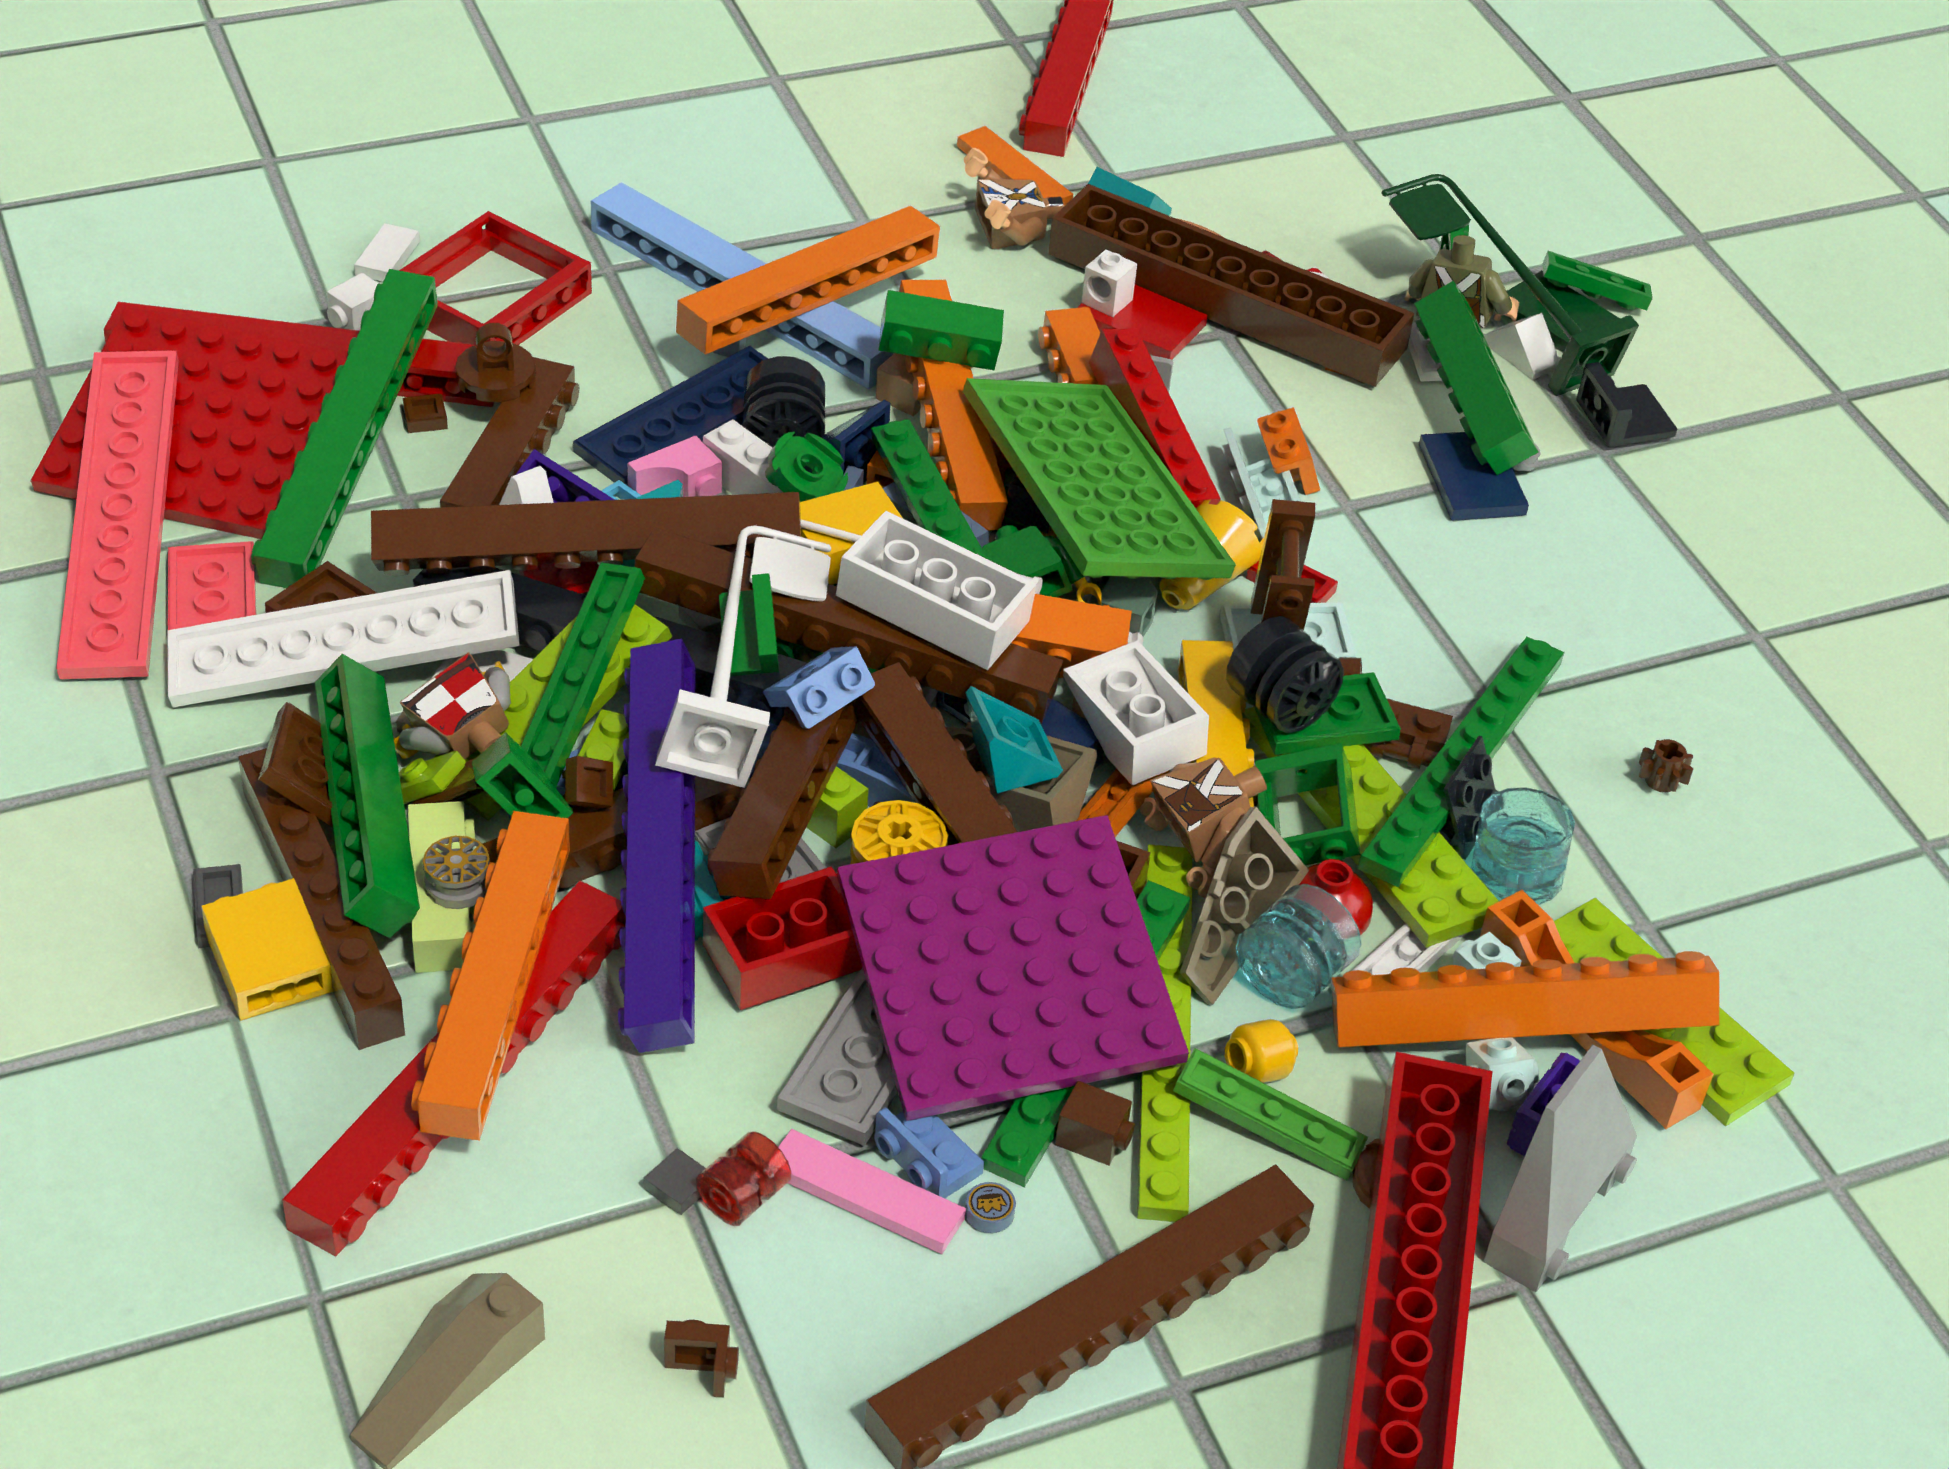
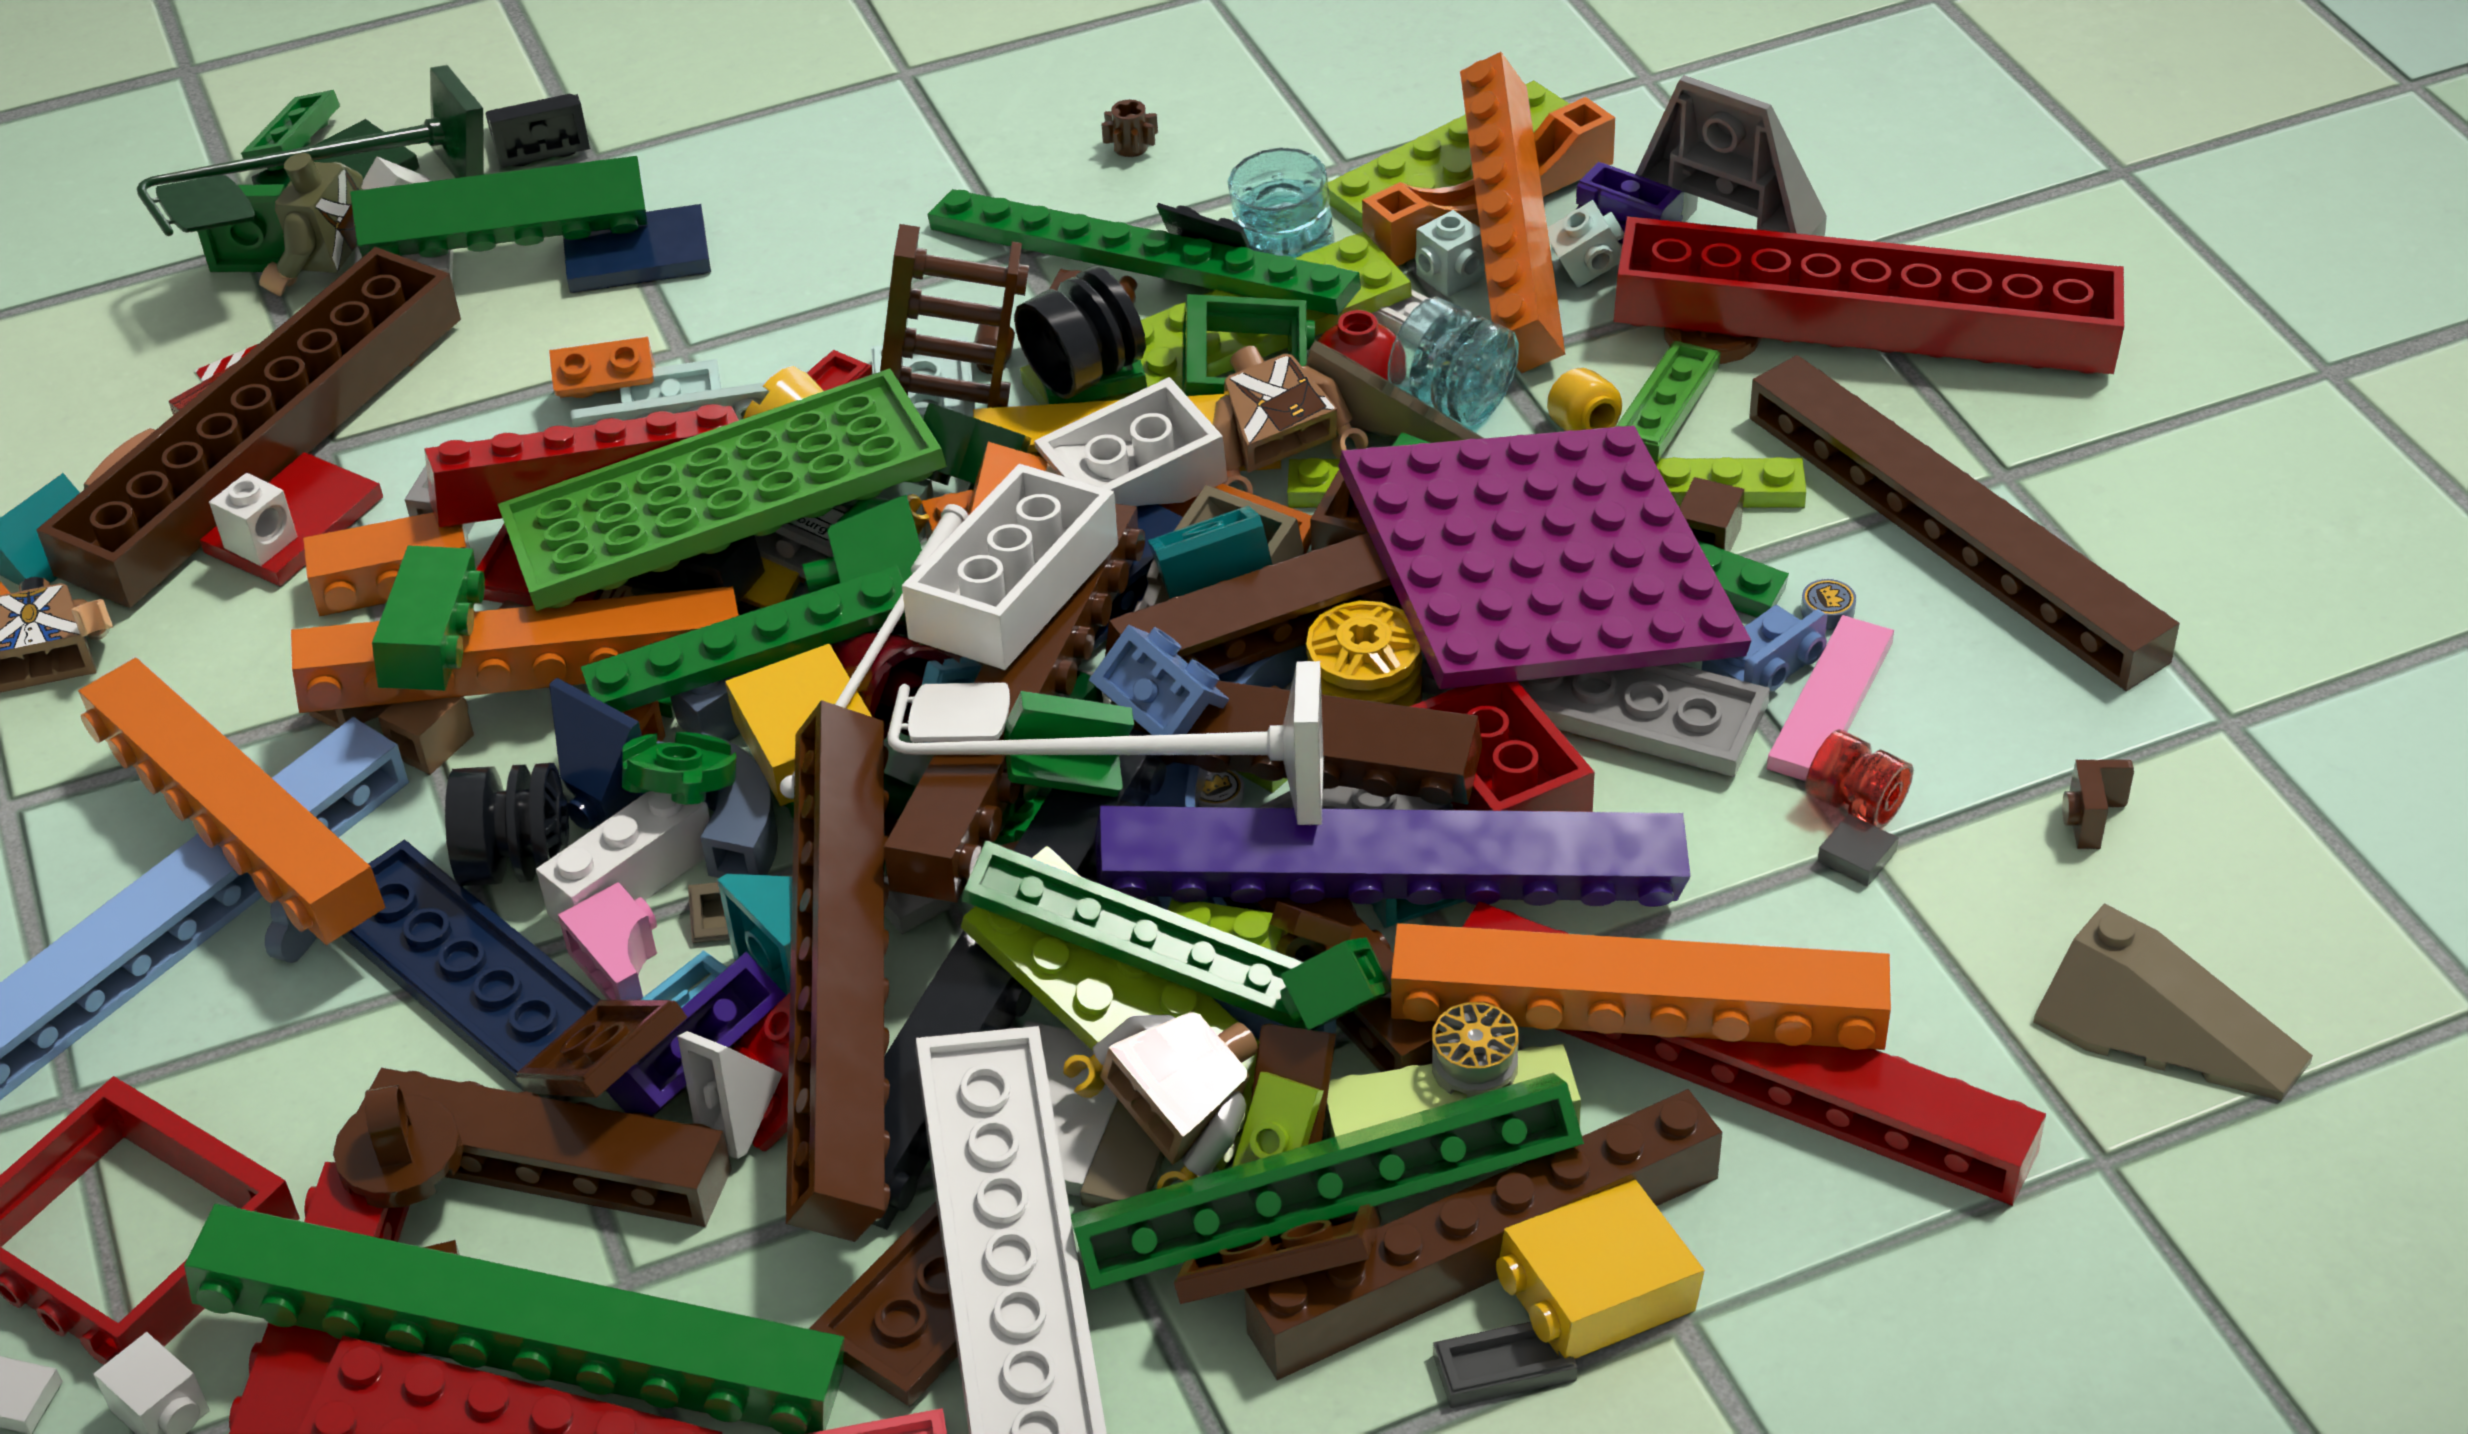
camera: 85 degrees left, 0 degrees up
none -> reddish brown tile [514,1000,688,1098]
none -> dark green brick [923,403,1032,491]

